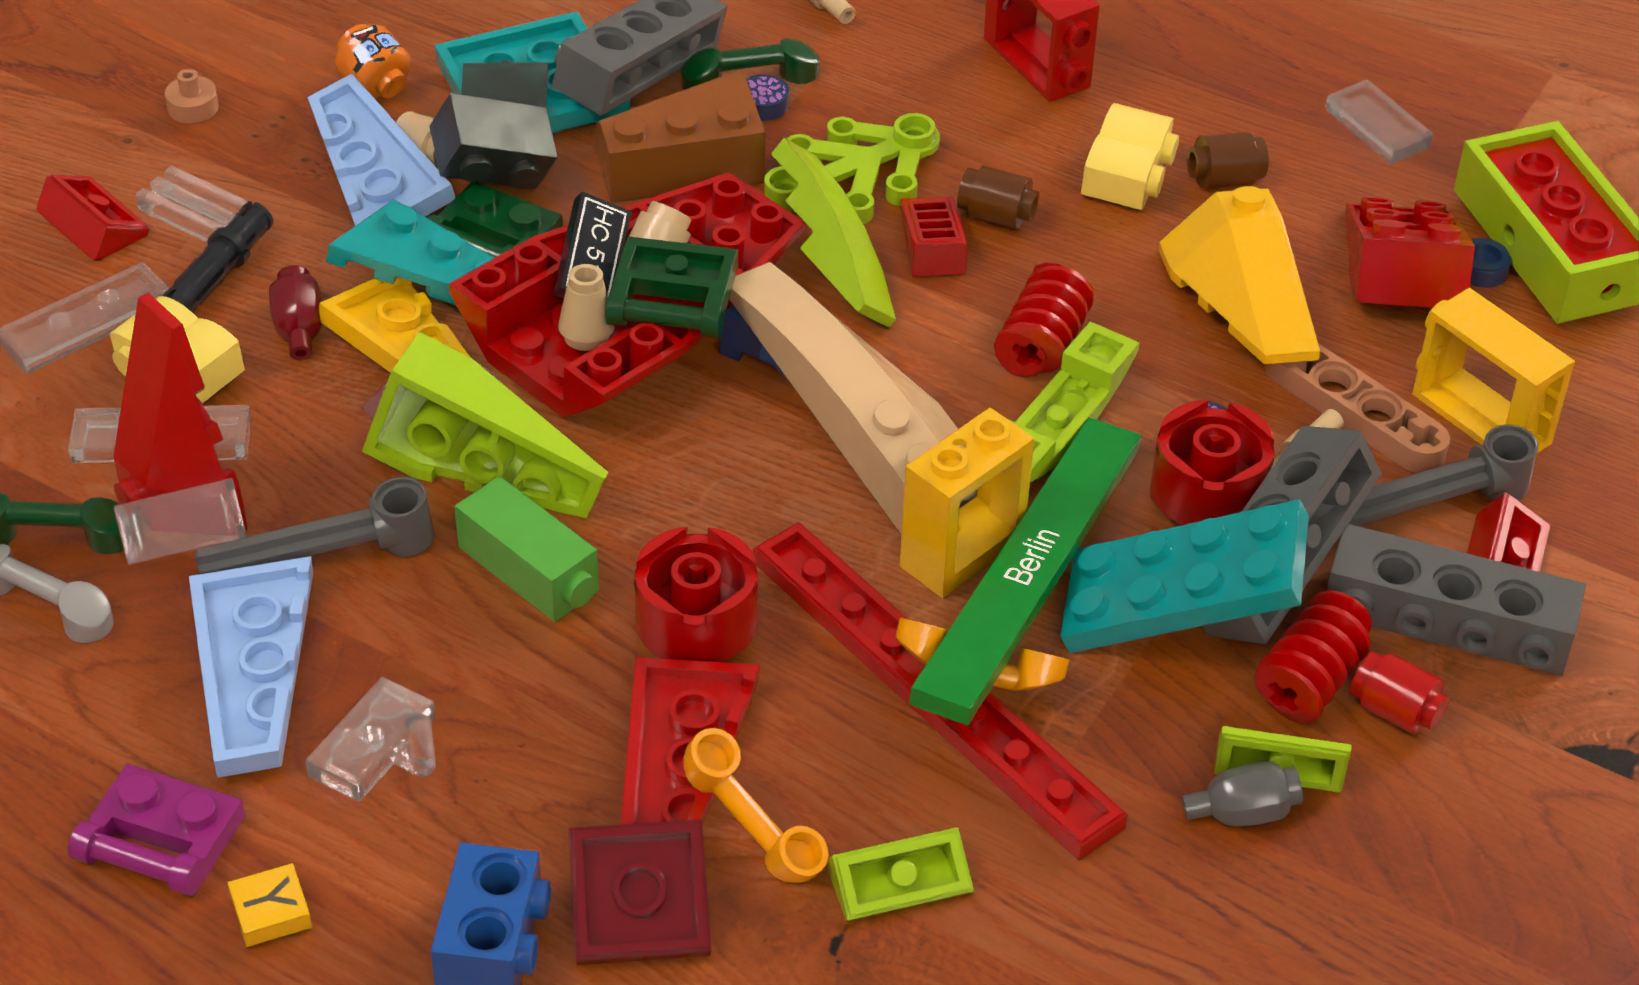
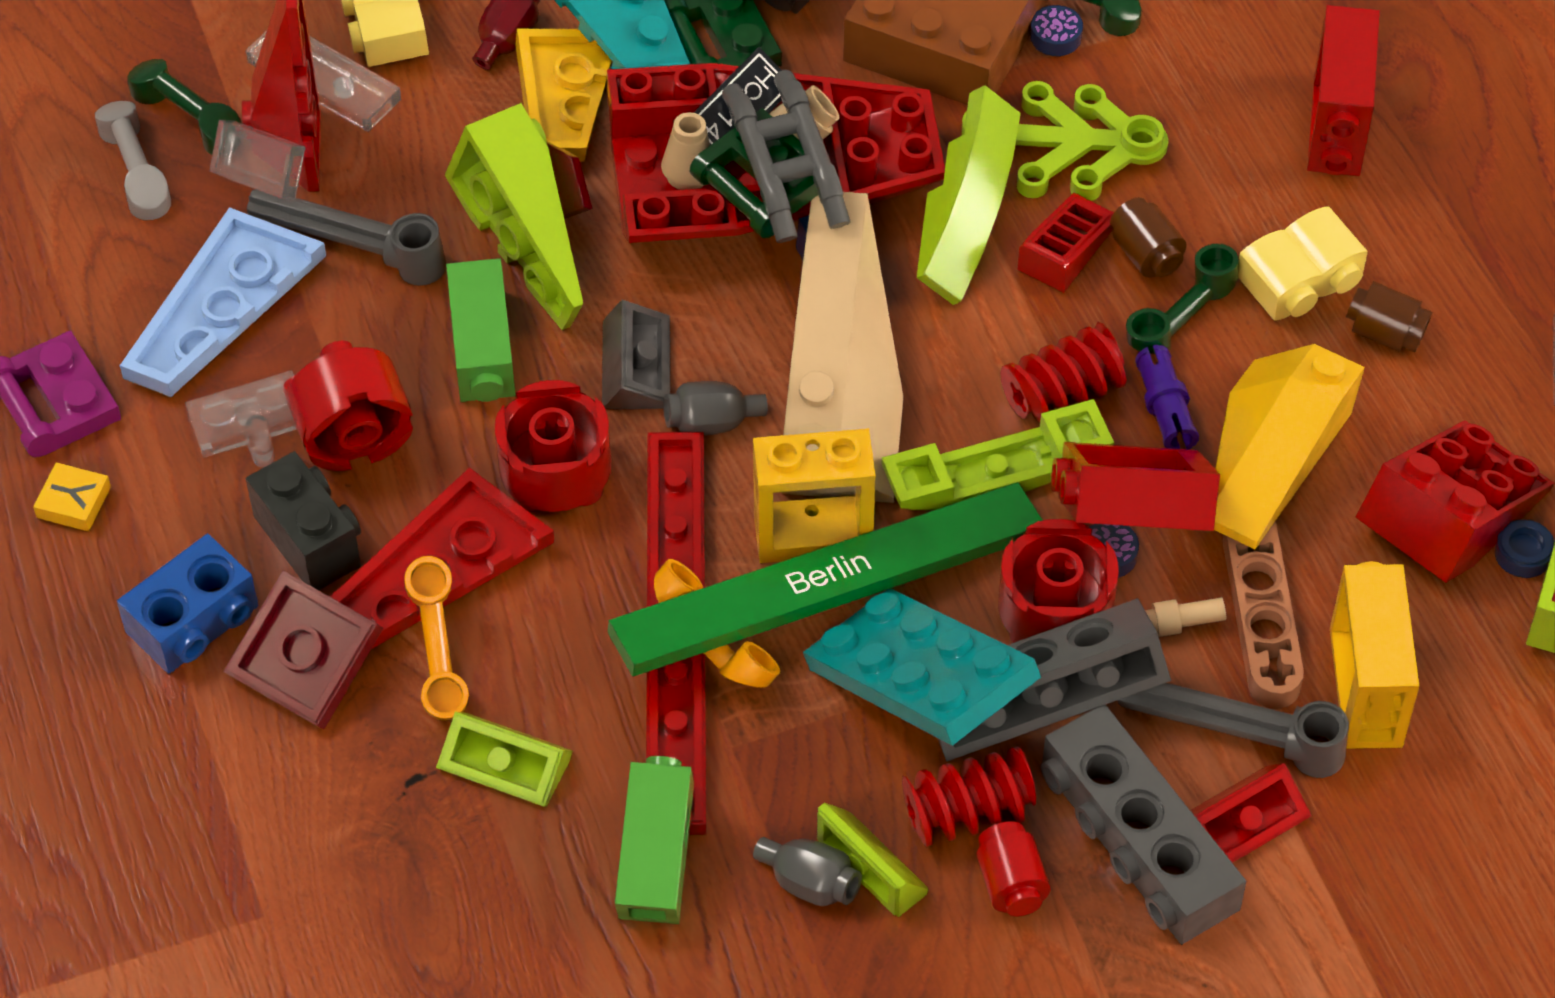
camera: 40 degrees right, 10 degrees up
none -> pearl dark grey brick [245,451,361,590]
none -> red brick [283,340,413,471]
none -> flat silver slope [602,299,670,409]
none -> bright green brick [615,756,694,924]
none -> dark grey plant [664,381,768,436]
none -> dark grey piece [722,70,851,243]
none -> red window [1051,442,1220,531]
none -> dark green bar [1126,244,1239,355]
none -> dark purple pin [1135,345,1199,450]

